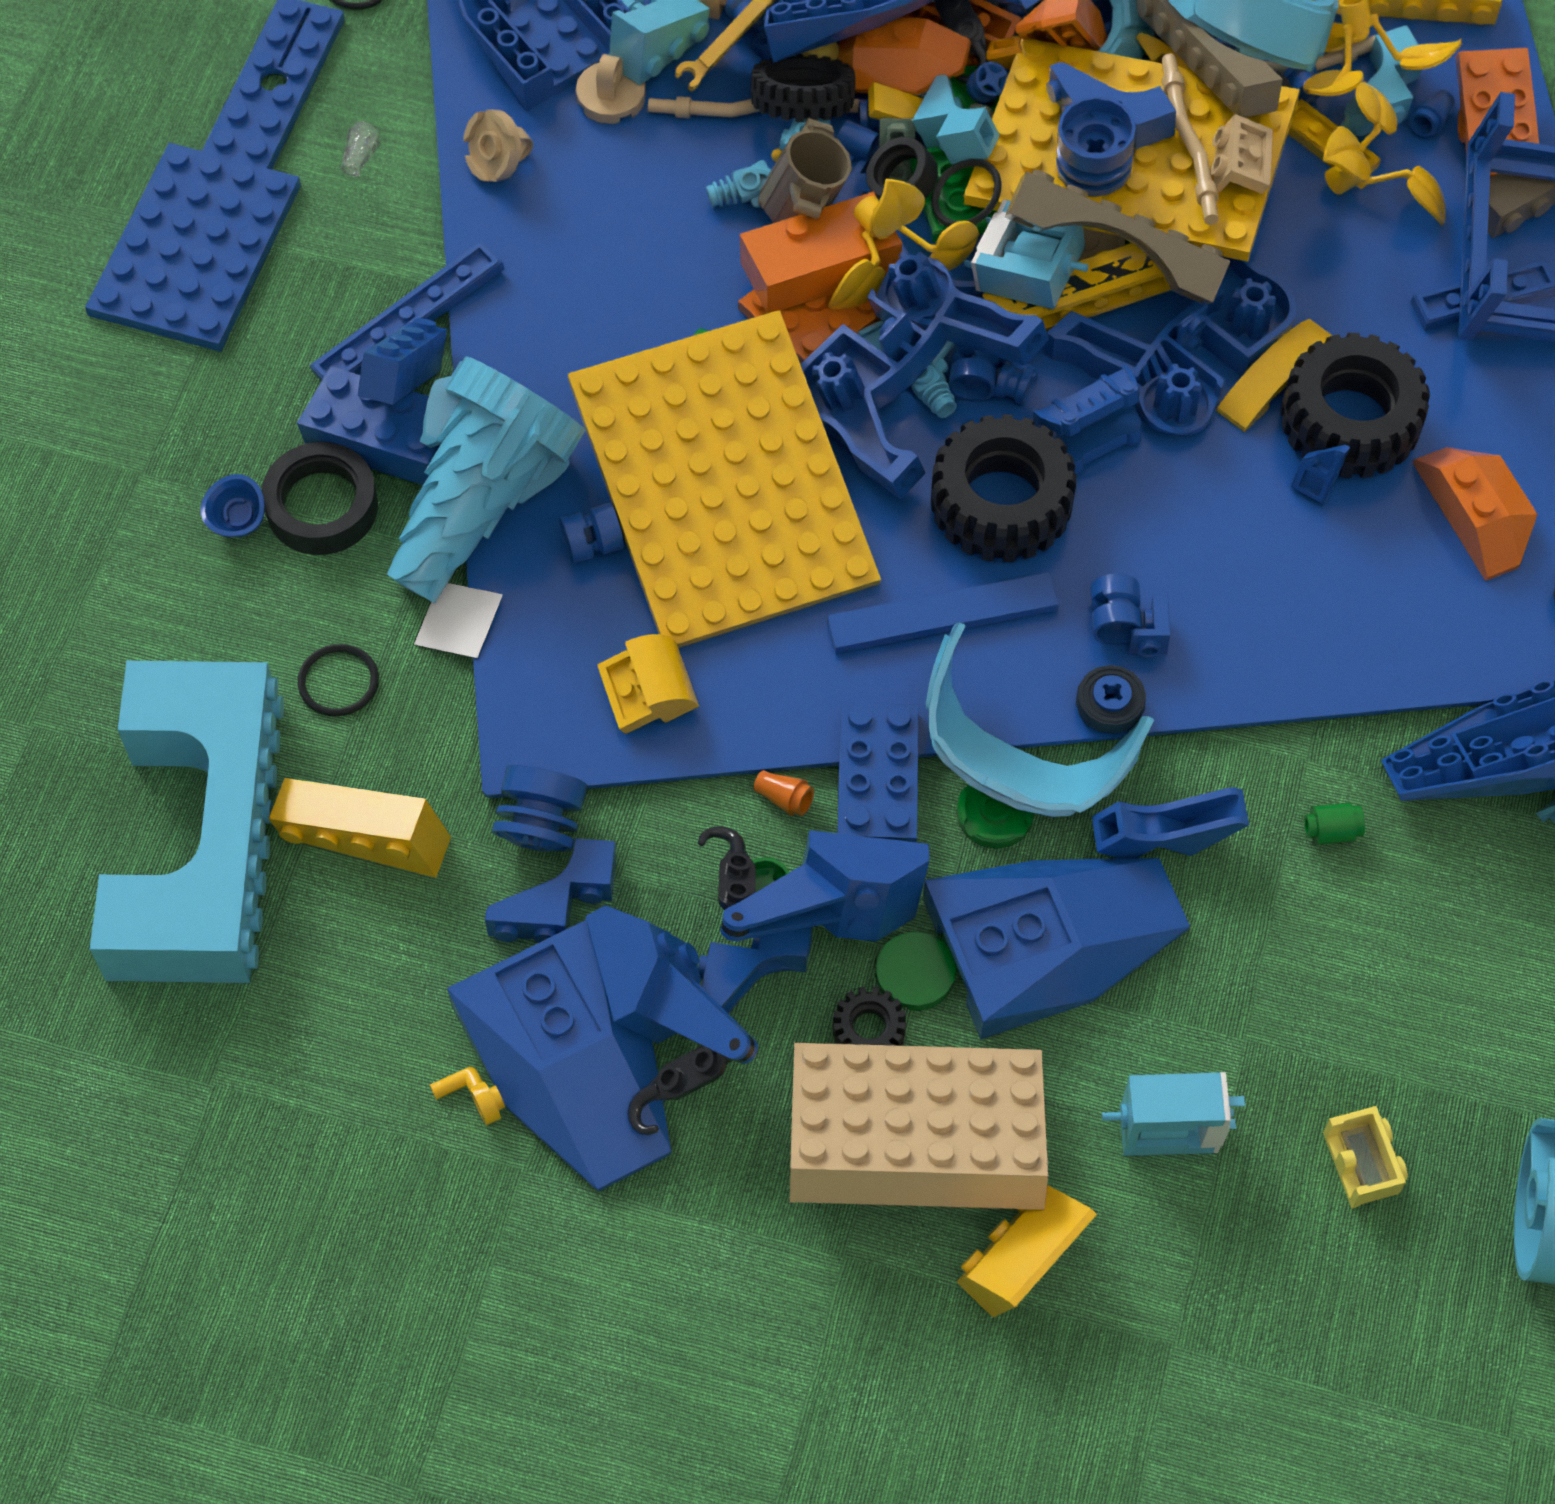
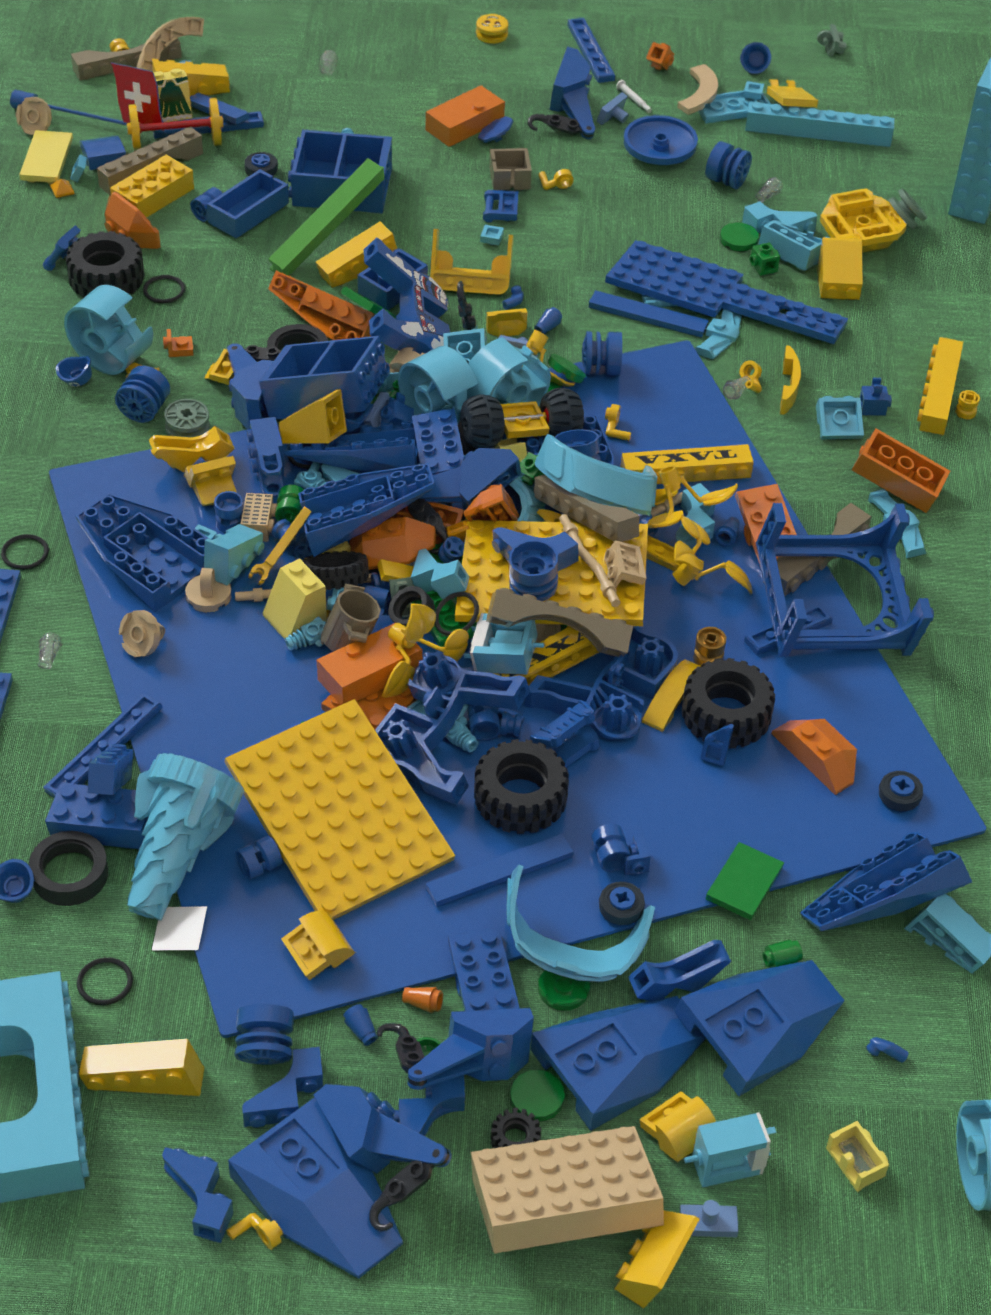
camera: 15 degrees left, 15 degrees down
none -> blue arch [162,1147,233,1243]
none -> light yellow slope [263,558,327,639]
none -> blue cone [343,1004,378,1046]
none -> yellow brick [639,1091,716,1162]
none -> blue wedge [674,960,845,1096]
none -> medium blue tile [679,1200,738,1237]
none -> pearl gold wheel [693,627,726,666]
none -> green tile [705,842,784,920]
none -> blue arm [866,1037,908,1063]

